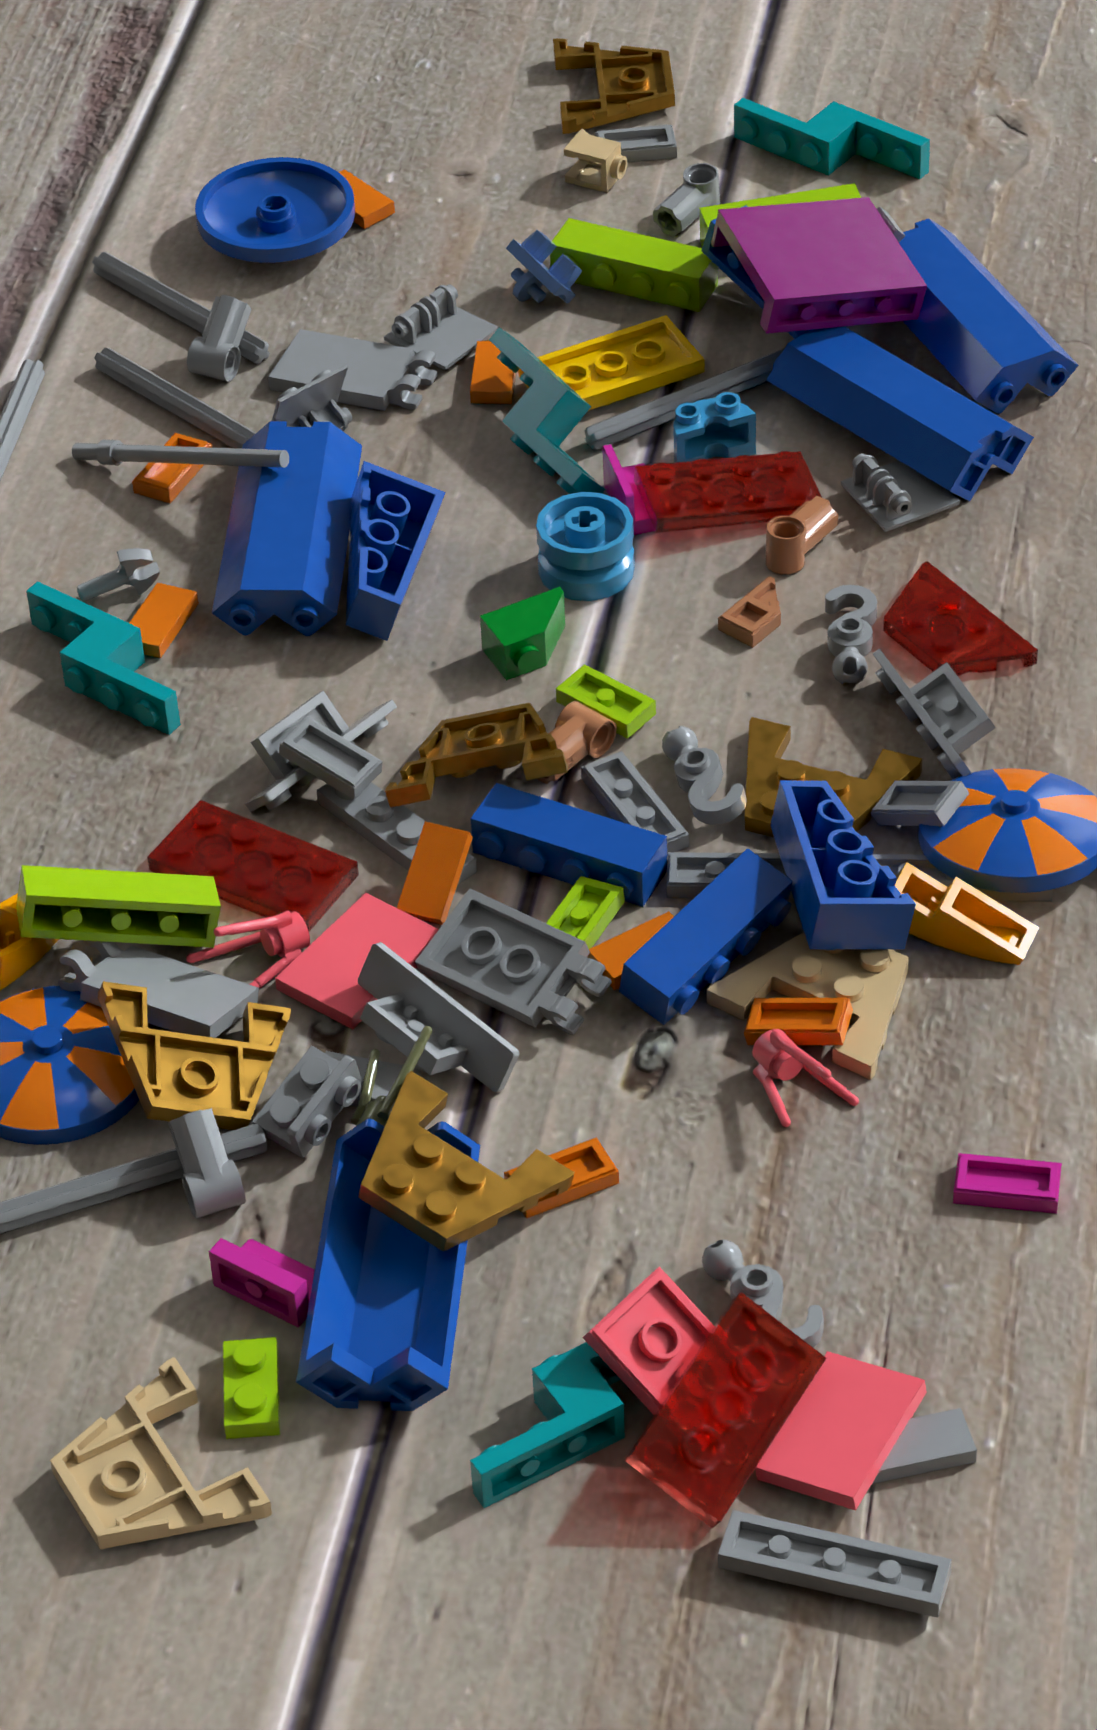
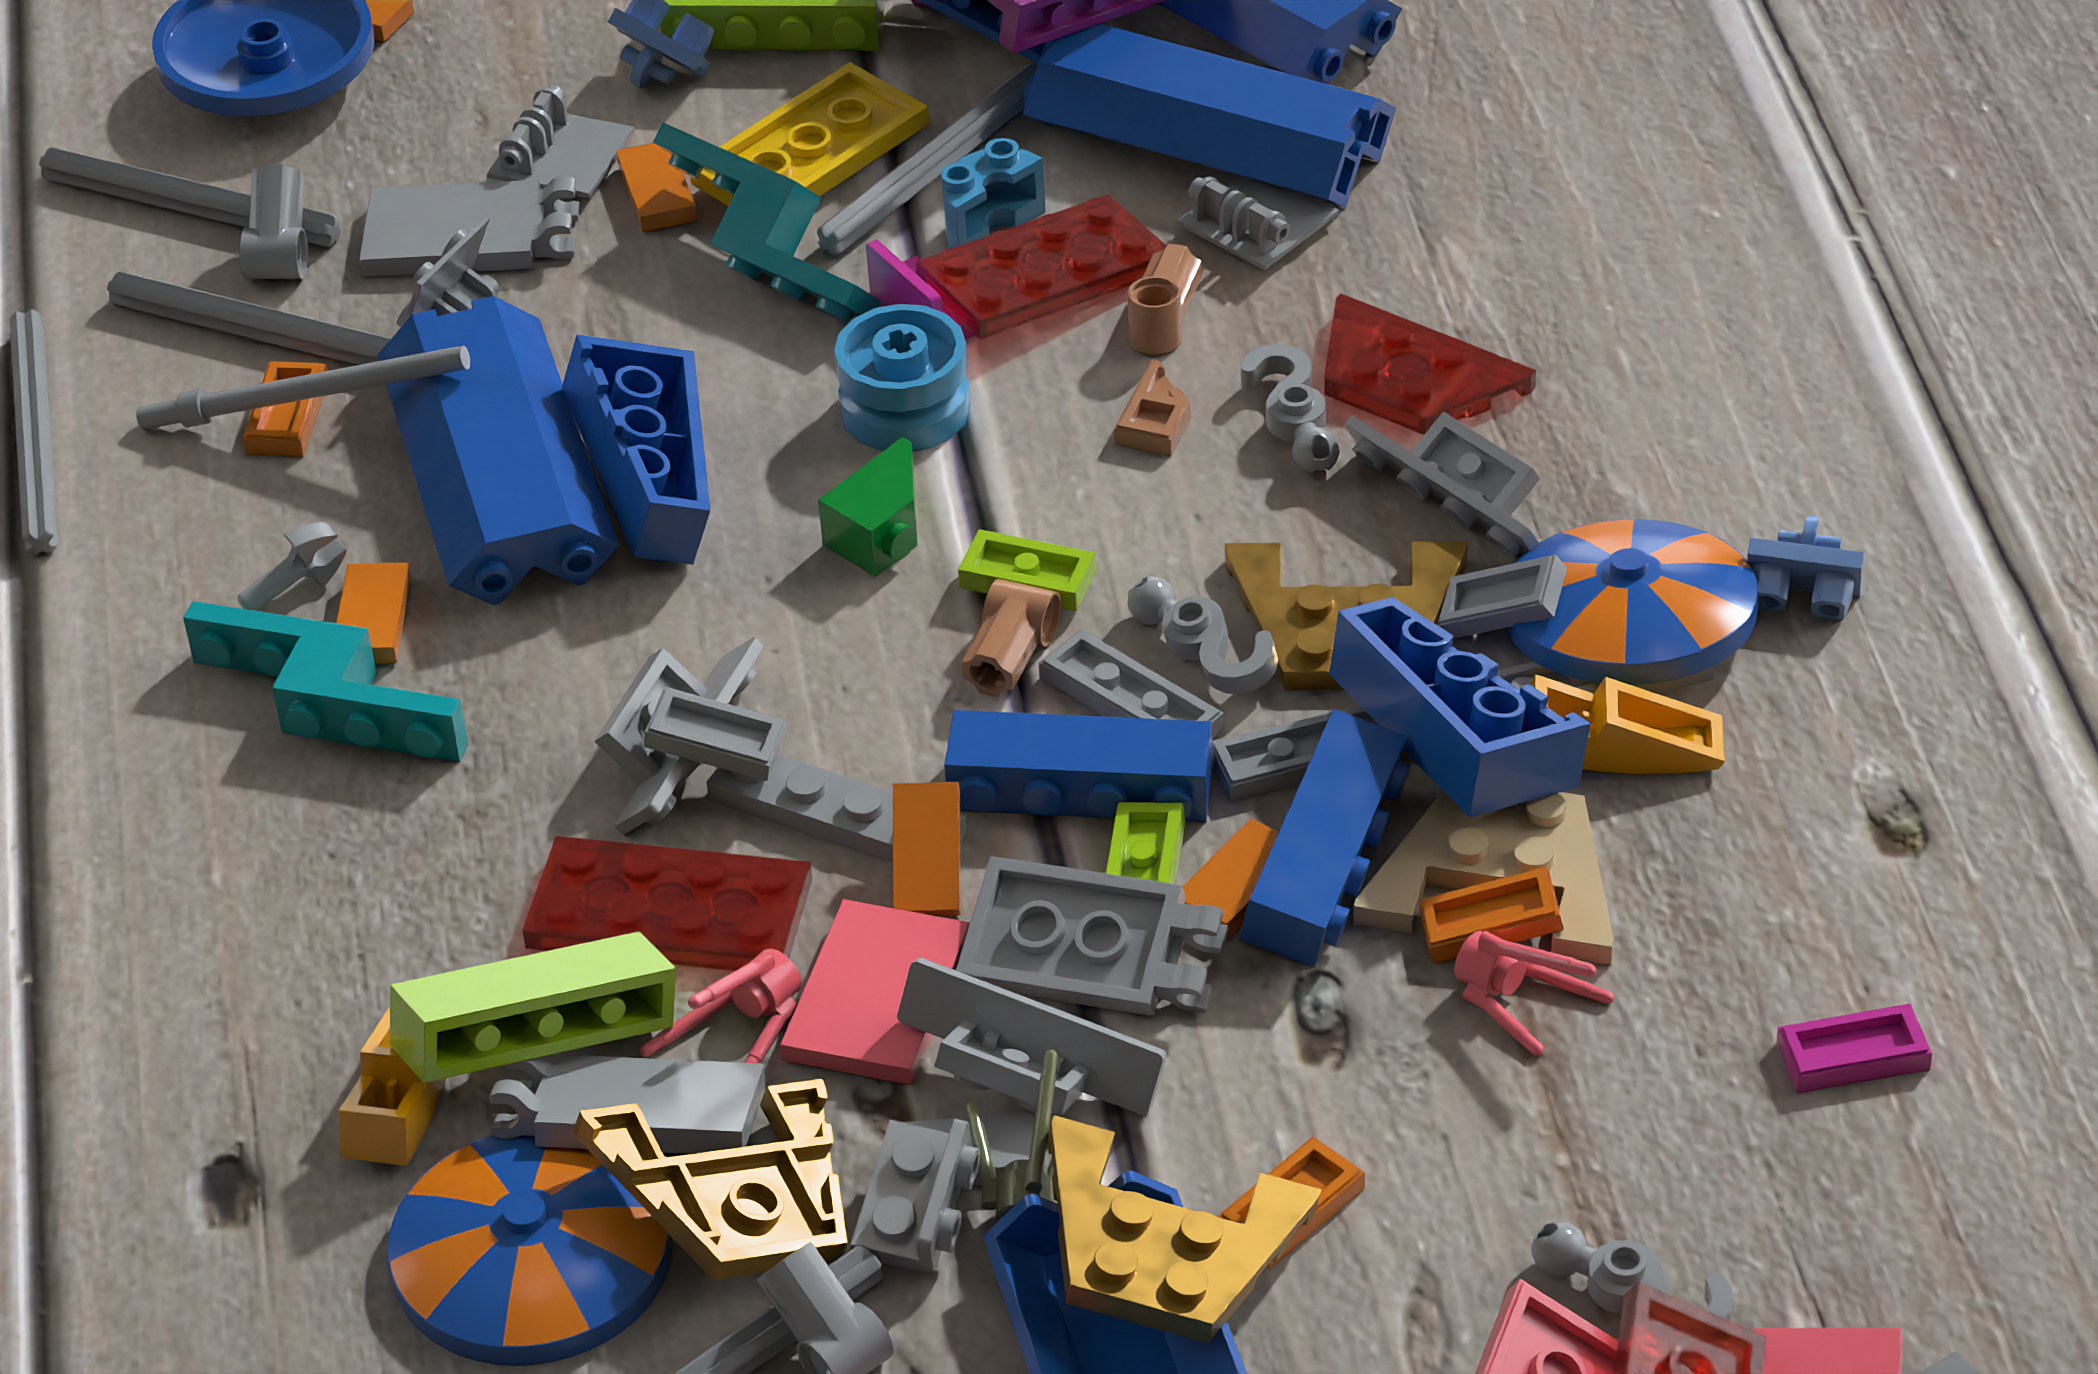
camera: 20 degrees left, 0 degrees up
pearl gold wing [385,703,568,807] -> none

